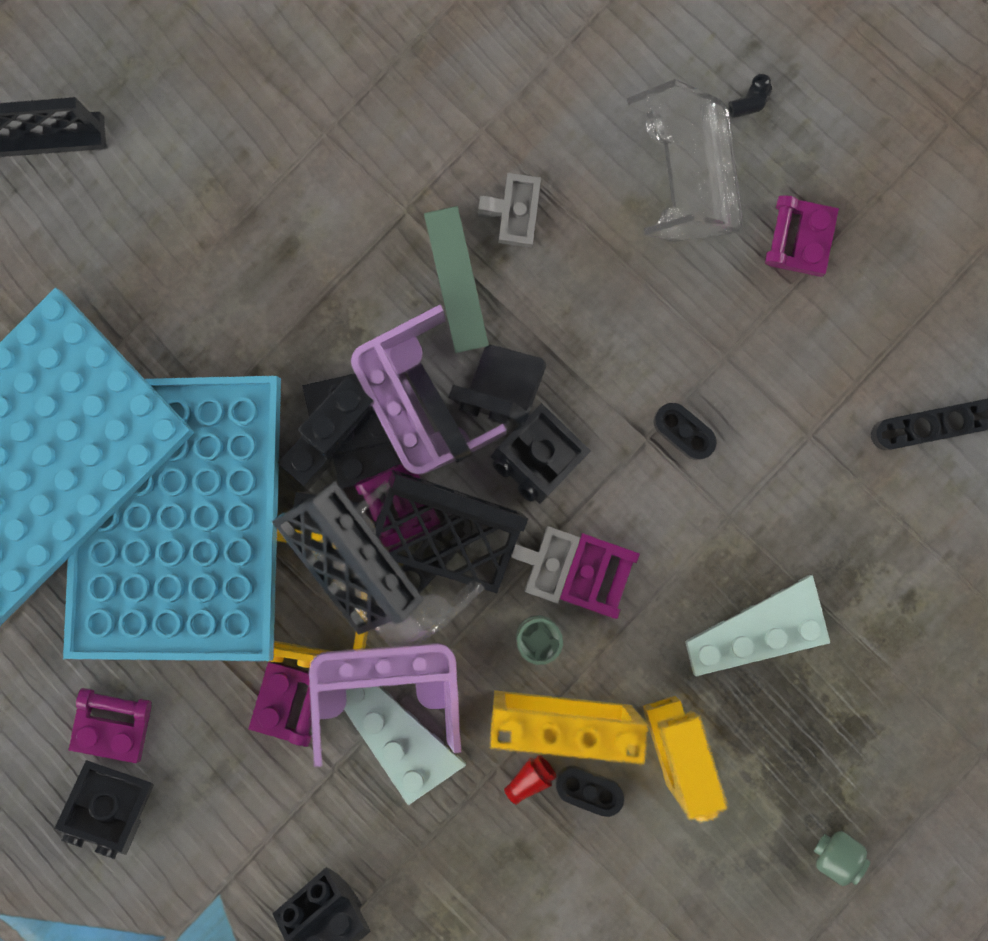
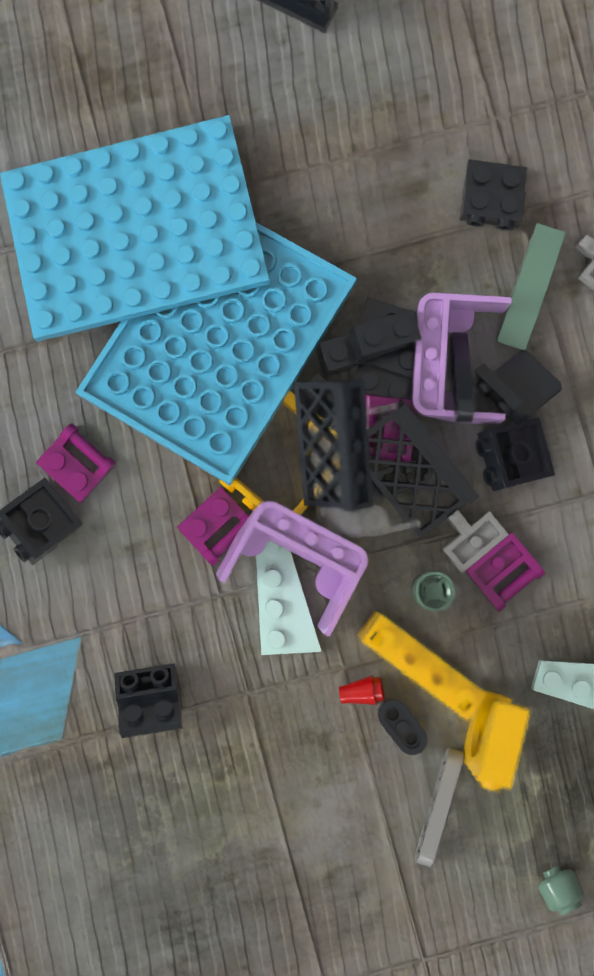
camera: 30 degrees right, 0 degrees up
none -> light grey beam [415,747,464,867]
none -> black plate [460,159,527,231]

